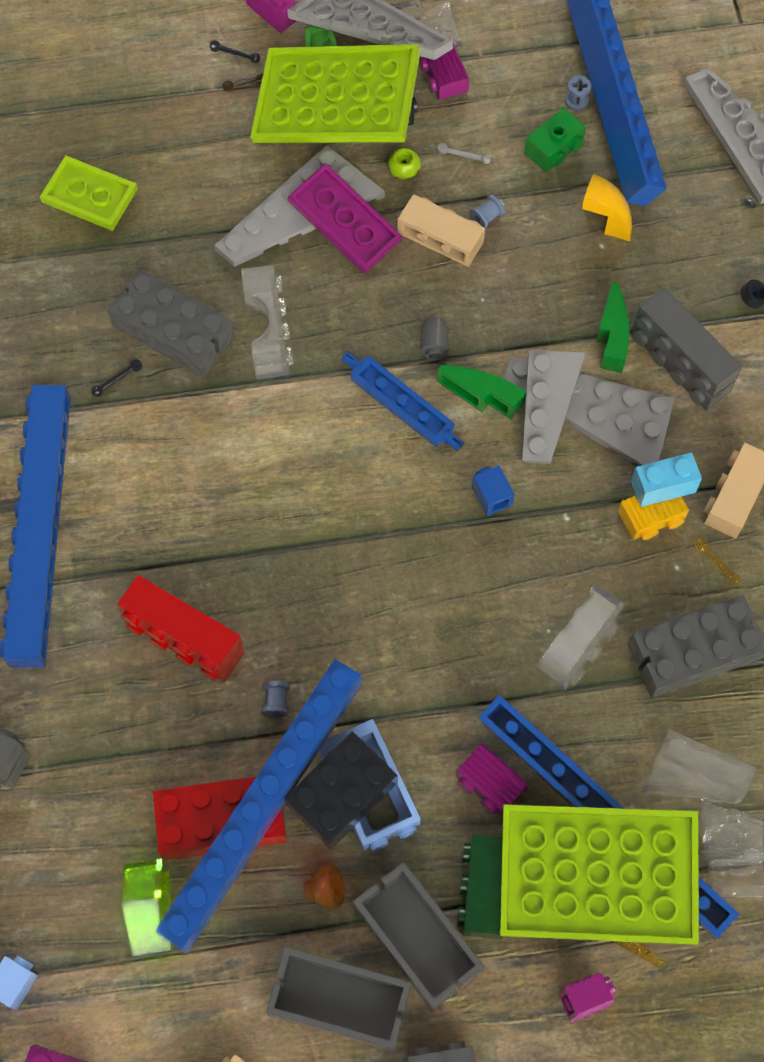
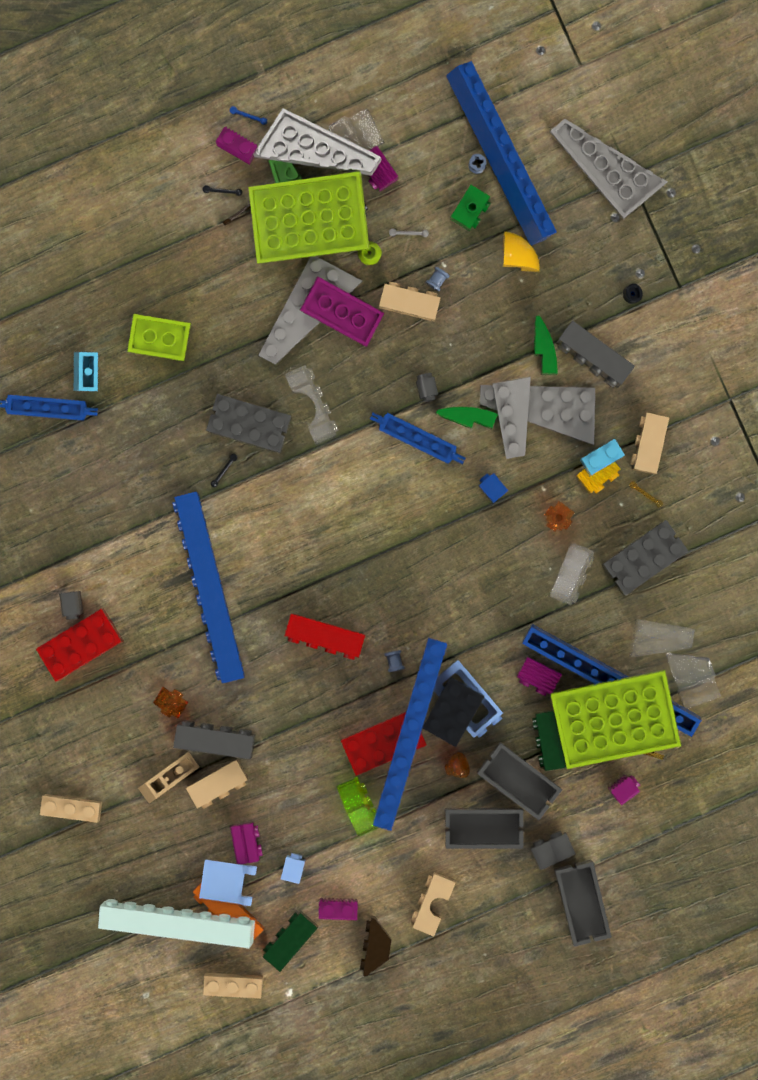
camera: 15 degrees left, 20 degrees up
none -> clear orange brick [544,501,575,532]

